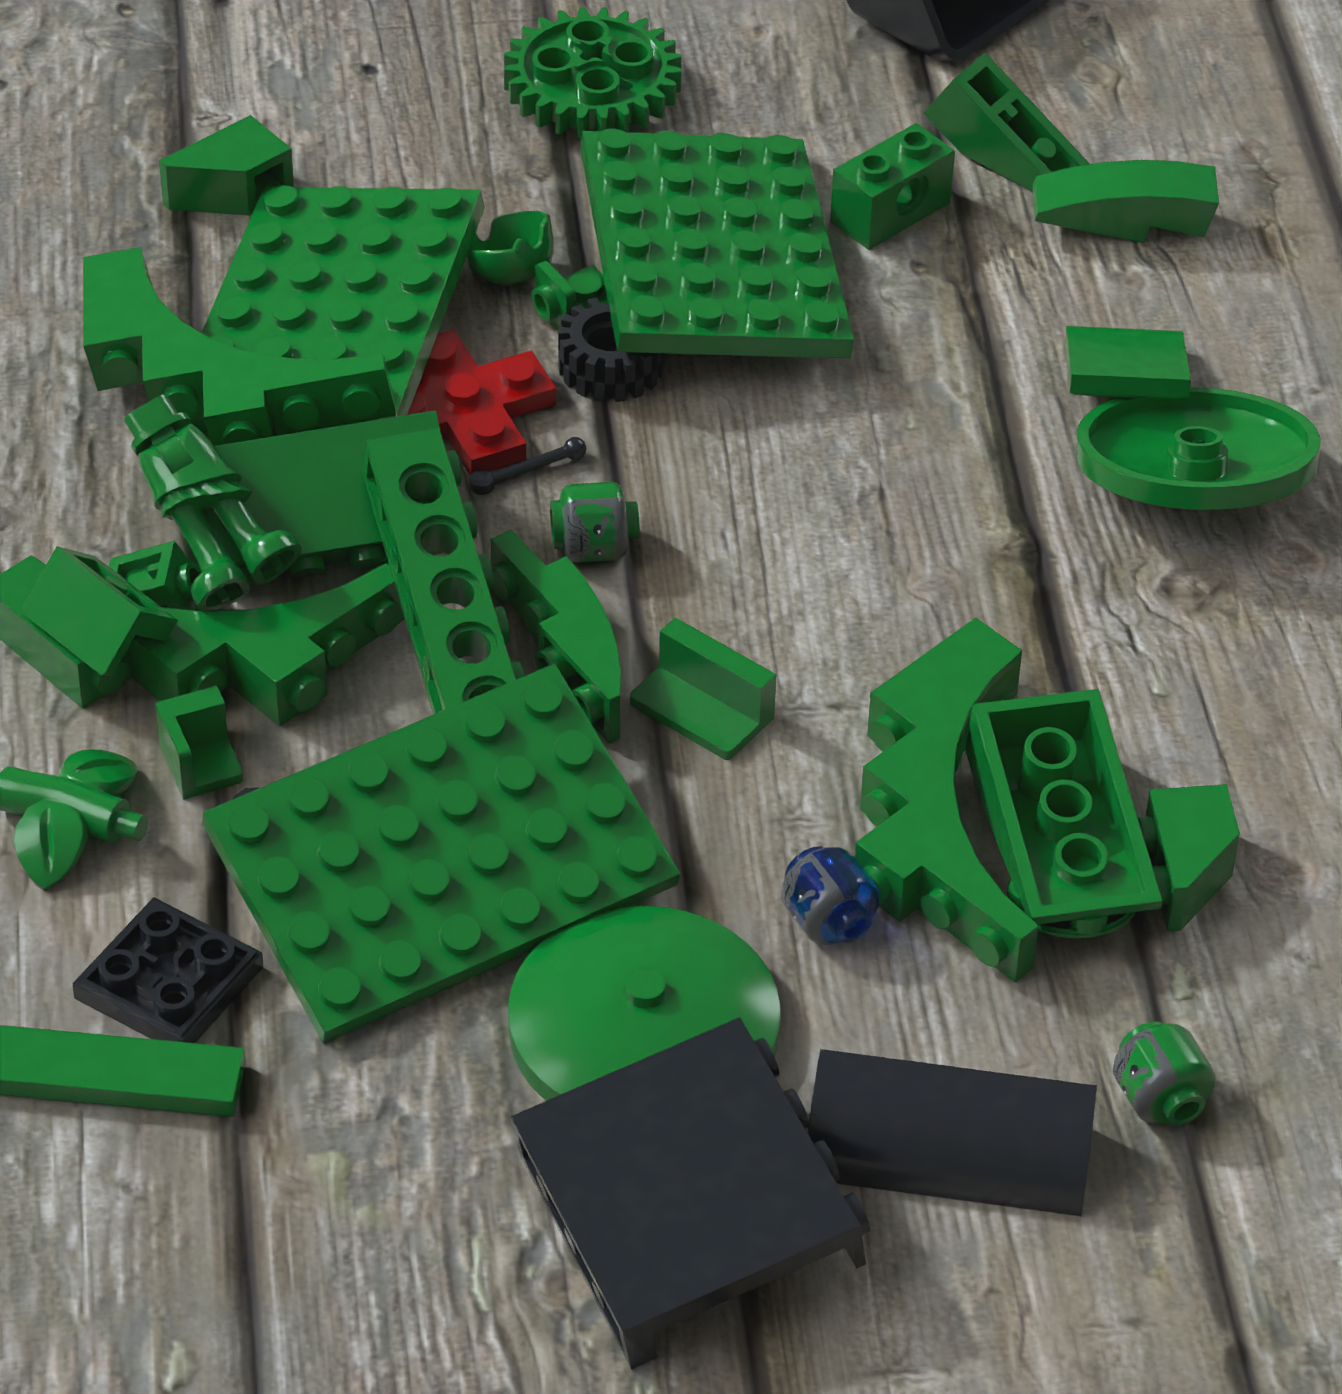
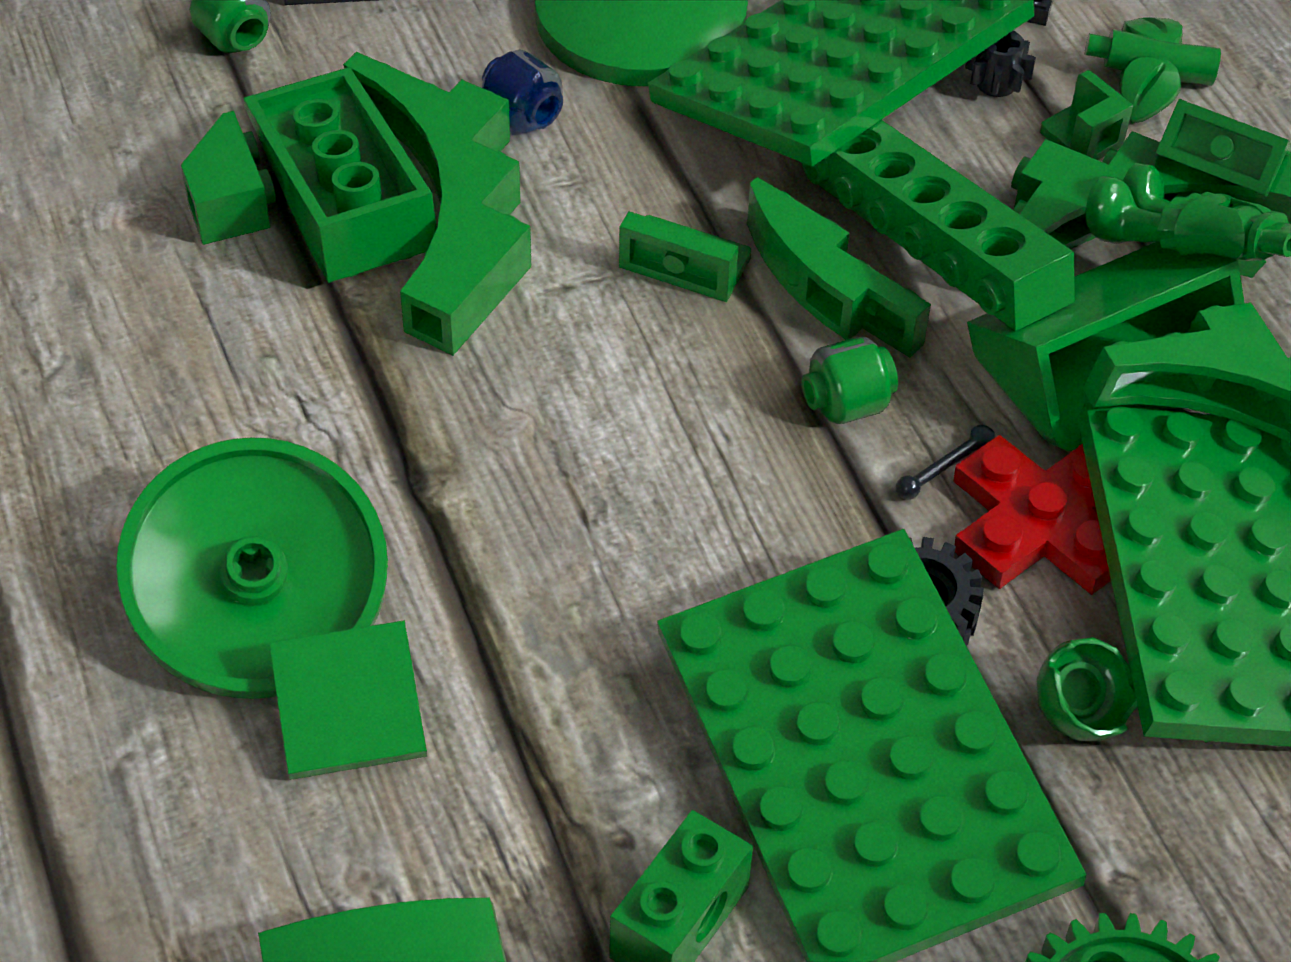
camera: 165 degrees right, 5 degrees up
green bracket [531,261,607,330] -> none

